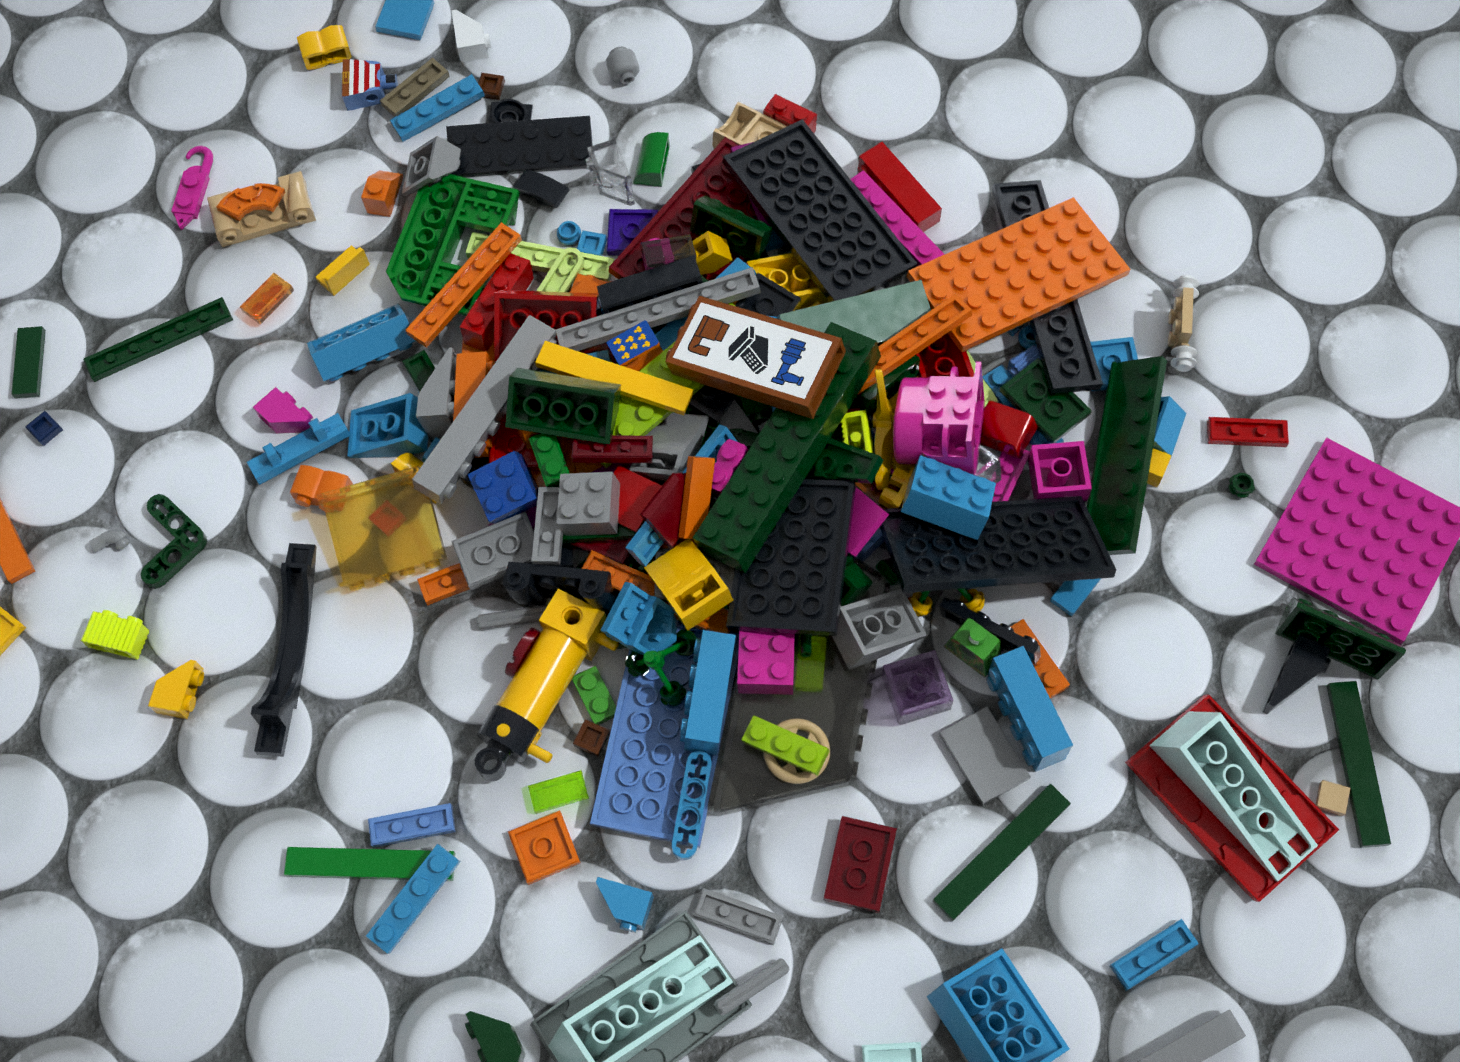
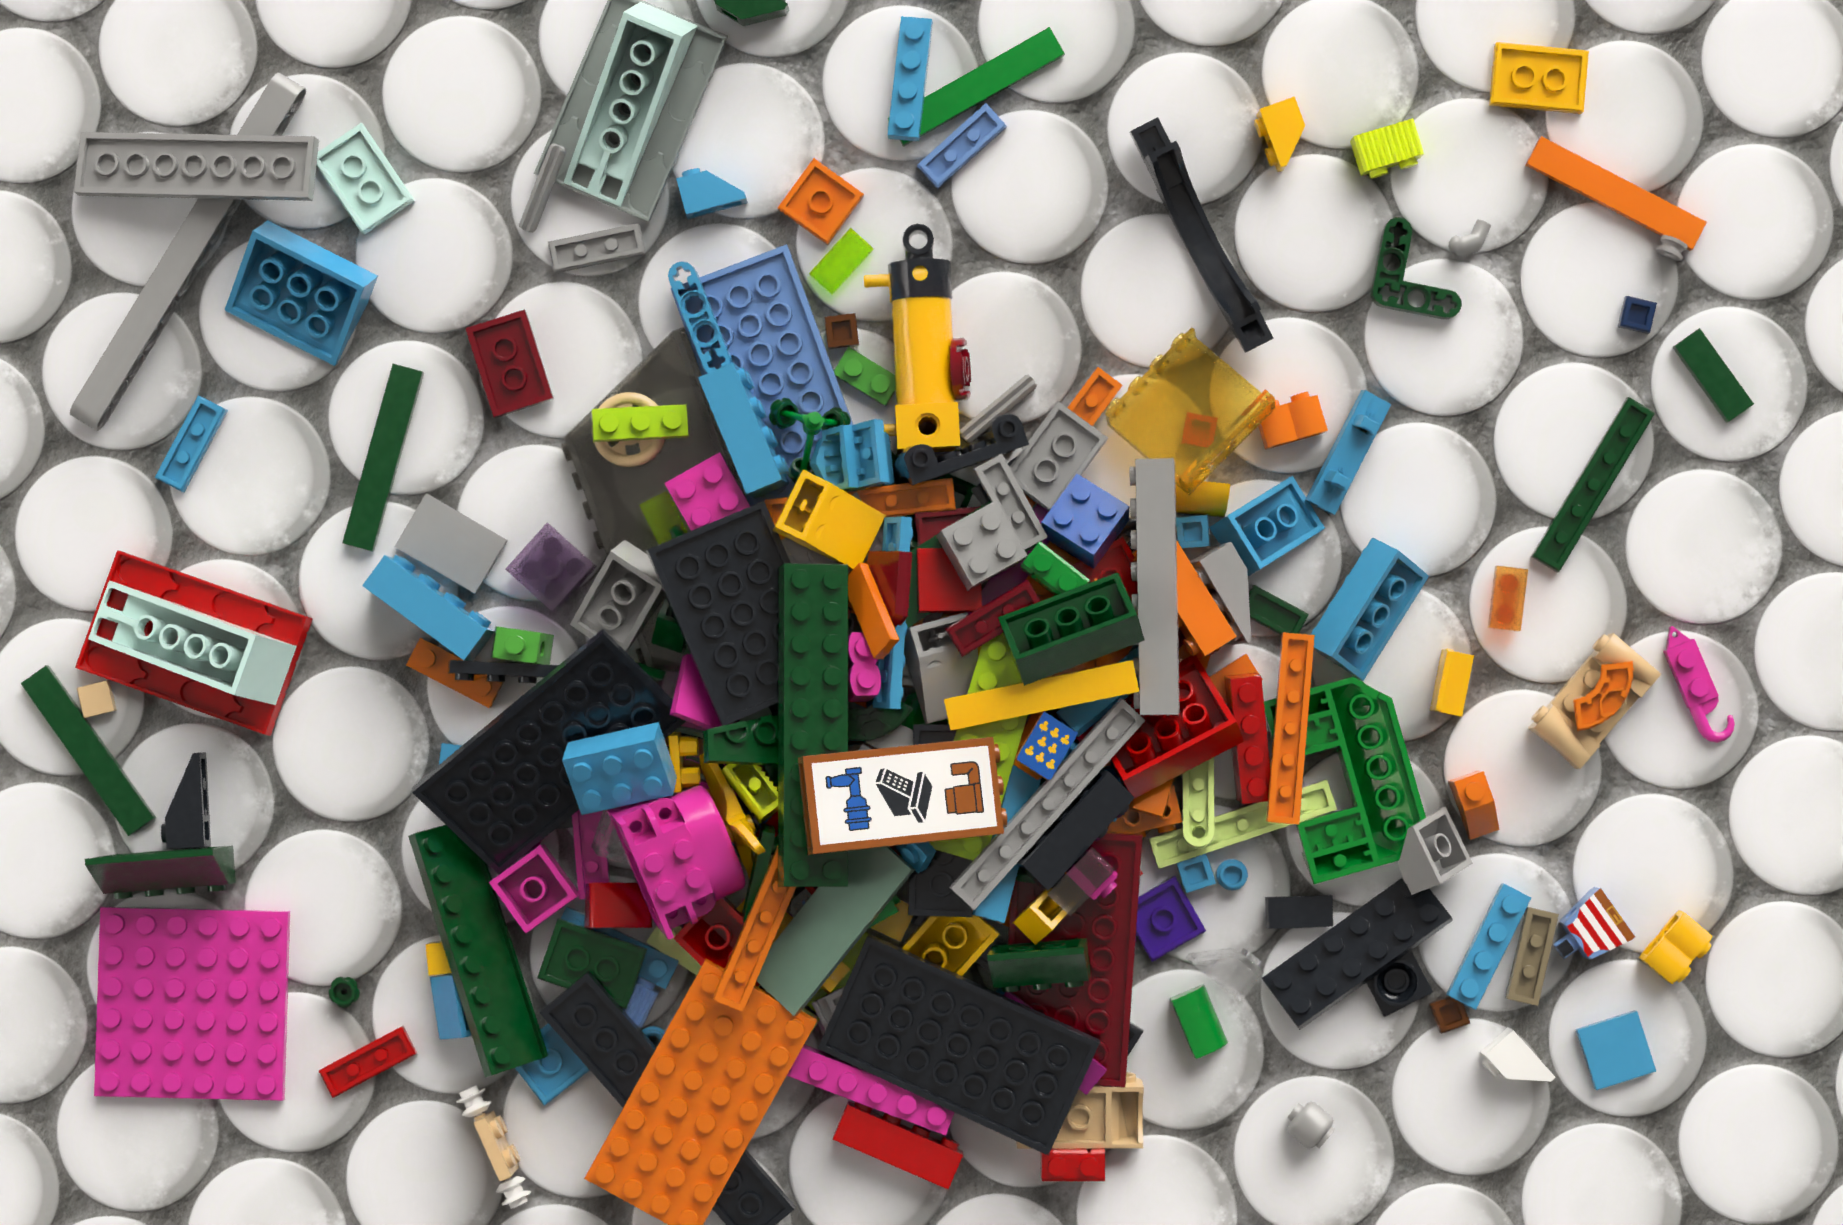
camera: 145 degrees right, 20 degrees up
dark pink slope [253,387,313,434] -> none

